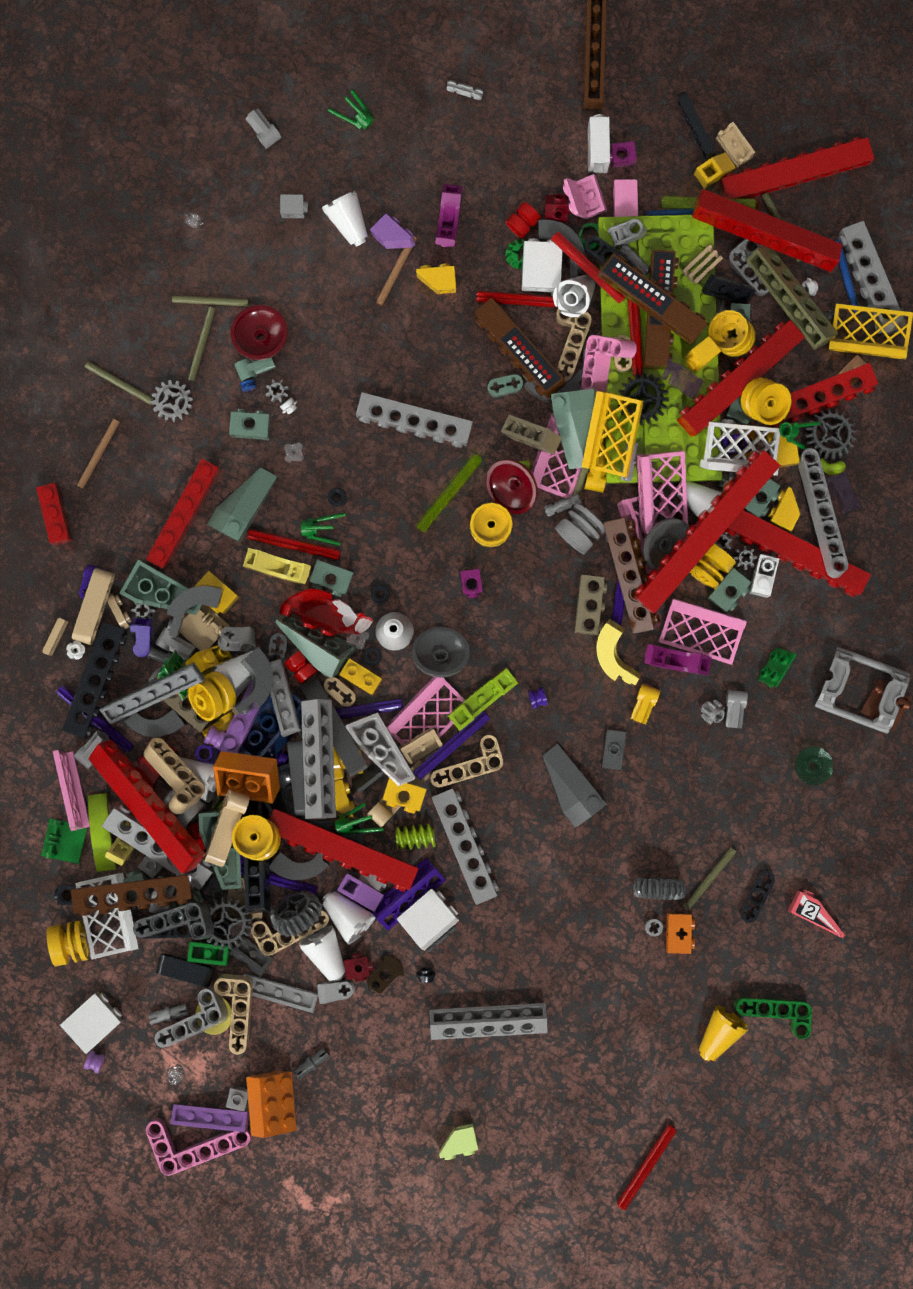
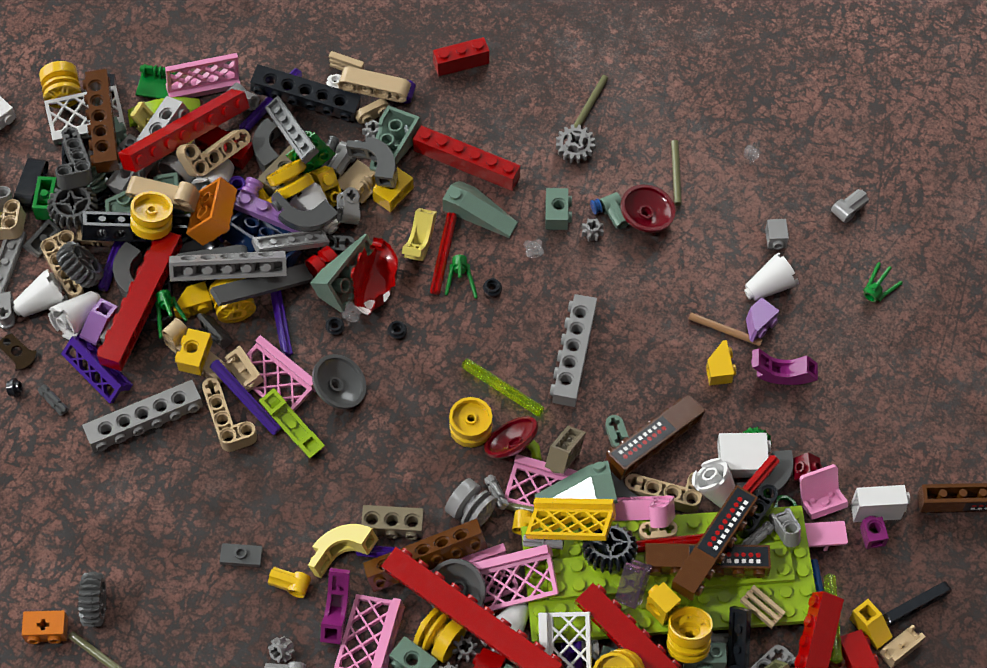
camera: 90 degrees right, 25 degrees down
medium nougat bar [77,419,120,489] -> none
dark purple leg [130,618,152,657] -> none
olive bar [187,307,216,382] -> none
white plate [280,397,297,414] -> none
sand green brick [309,560,354,597] -> none
tan beam [324,677,356,707] -> none
yellow brick [339,658,383,696] -> none
dark red brick [344,953,373,982] -> none
white wedge [345,713,415,786] -> none
white cone [375,612,414,650] -> none
lime piece [395,823,436,851] -> none
white brick [397,889,459,951] -> none
light grey axle [447,80,483,100] -> none
magenta brick [460,569,483,598] -> none
red axle [477,291,558,308] -> none
red wheel [505,202,541,238] -> none
dark purple wheel [528,687,548,709] -> none
dark grey wedge [543,744,607,828] -> none
light grey bush [645,918,663,937] -> none

